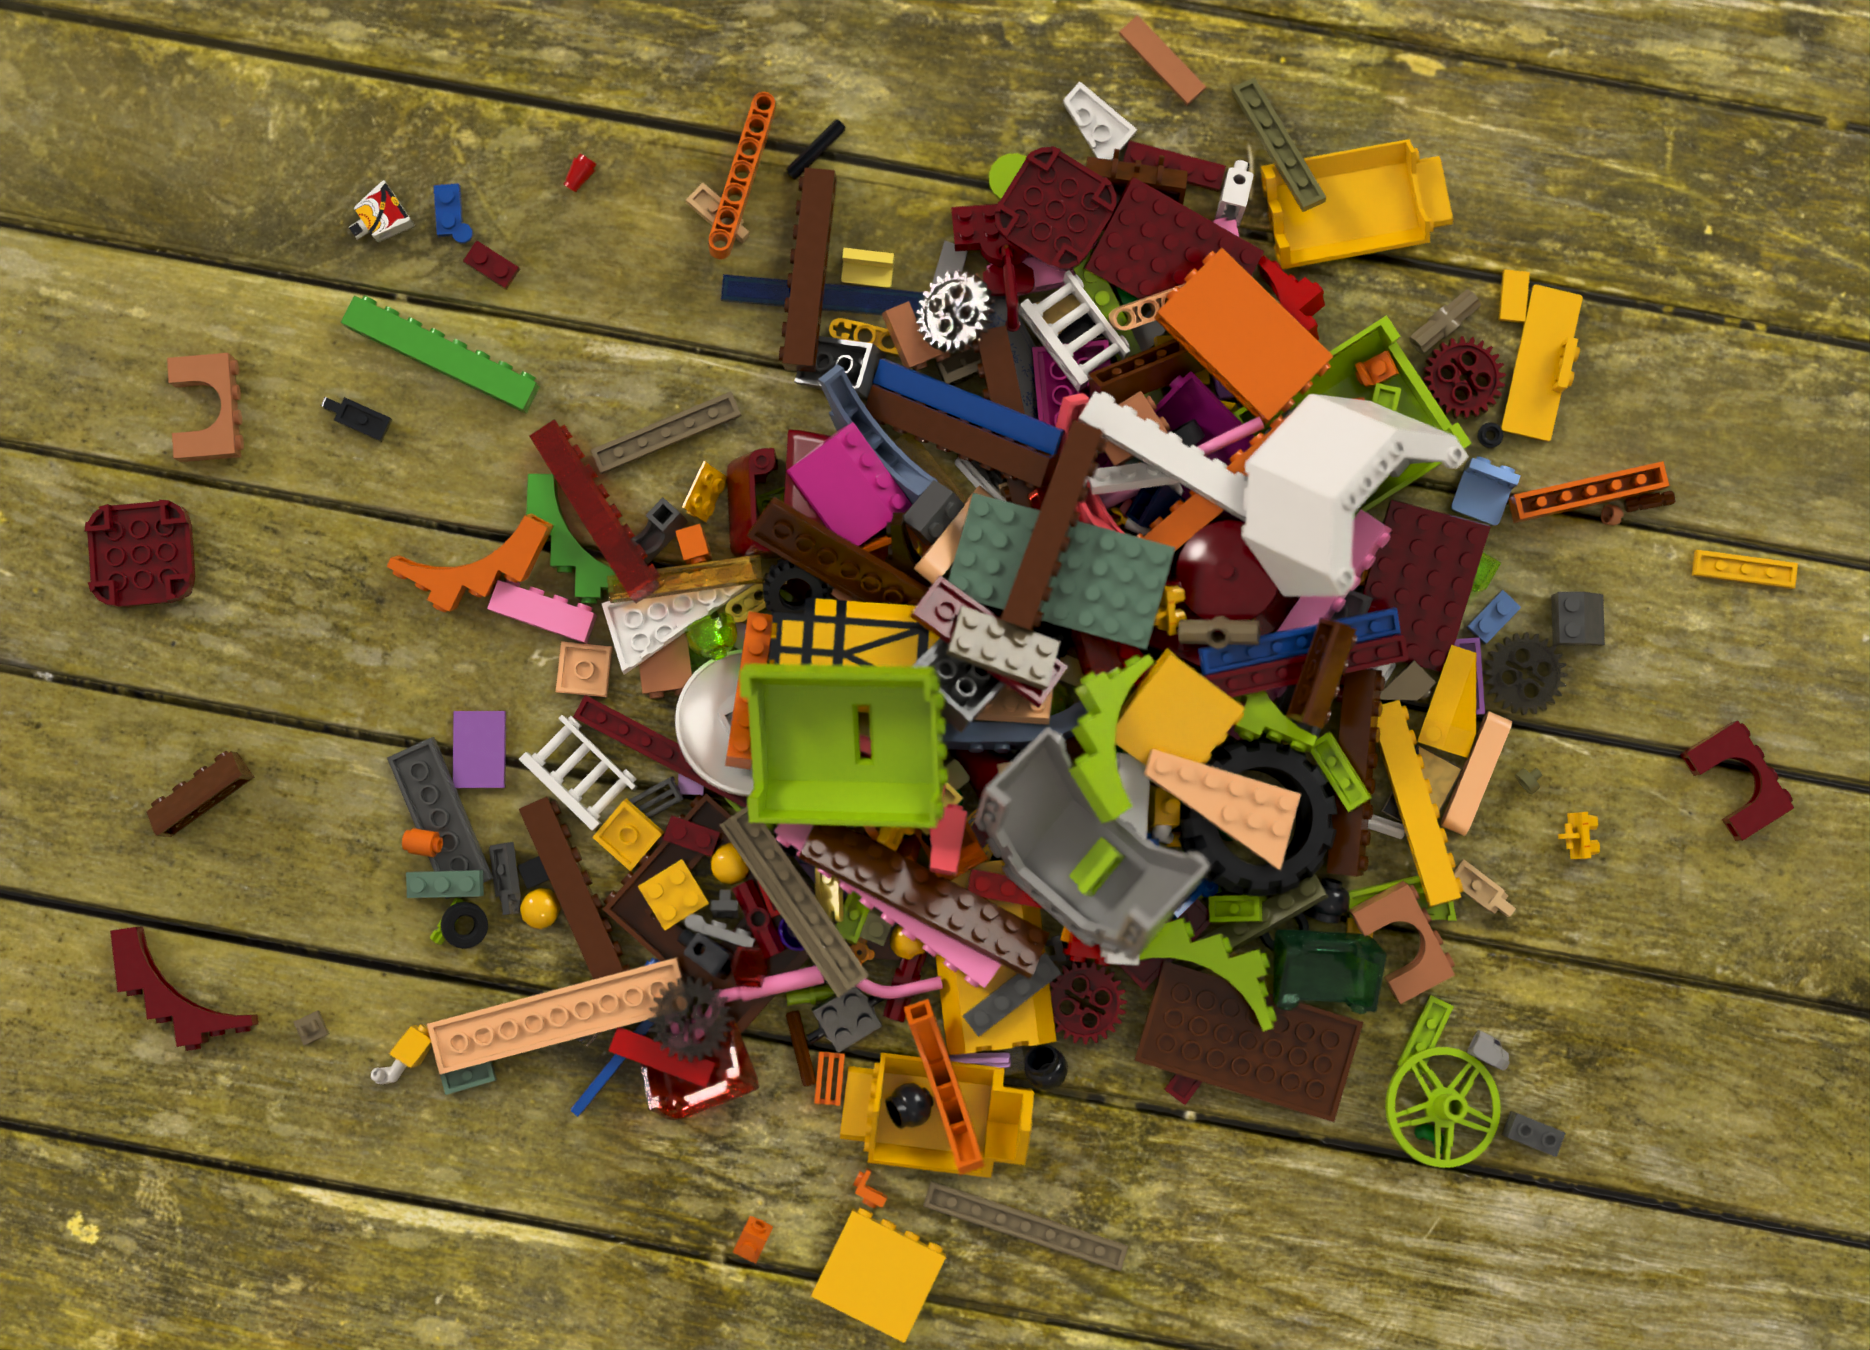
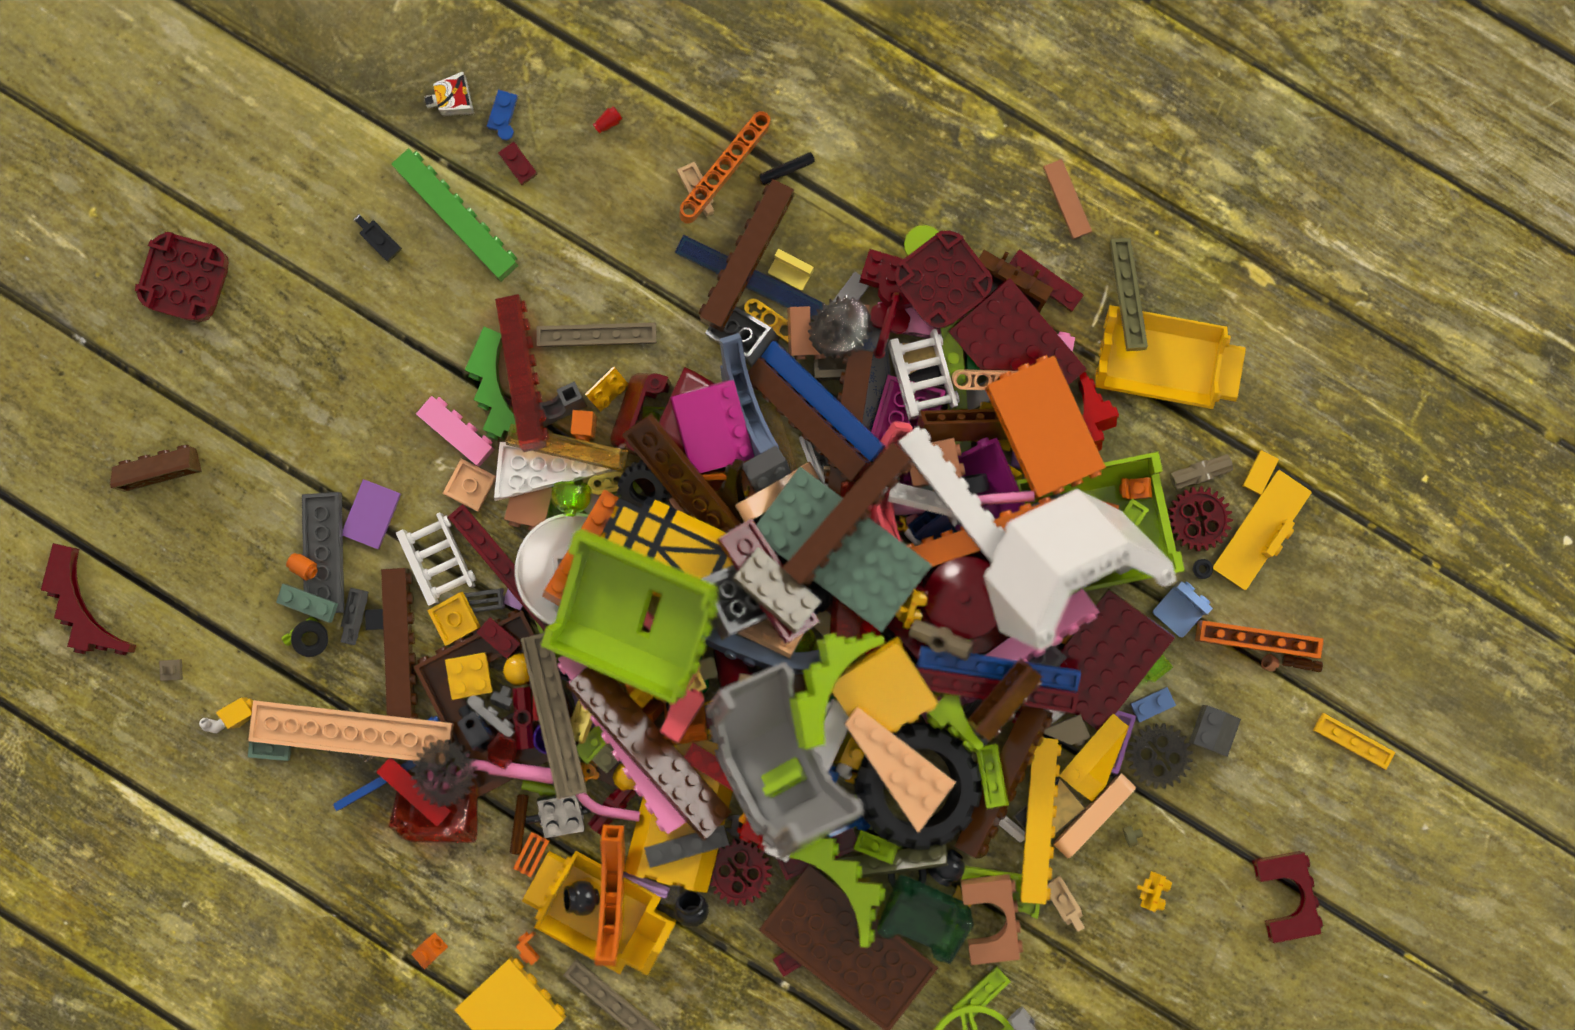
camera: 25 degrees right, 0 degrees up
nougat arch [167,353,244,462] -> none
orange arch [387,513,554,612] -> none
yellow hair [520,887,561,929] -> none
white wing [1063,82,1137,160] -> none
white torso [1215,160,1254,226] -> none

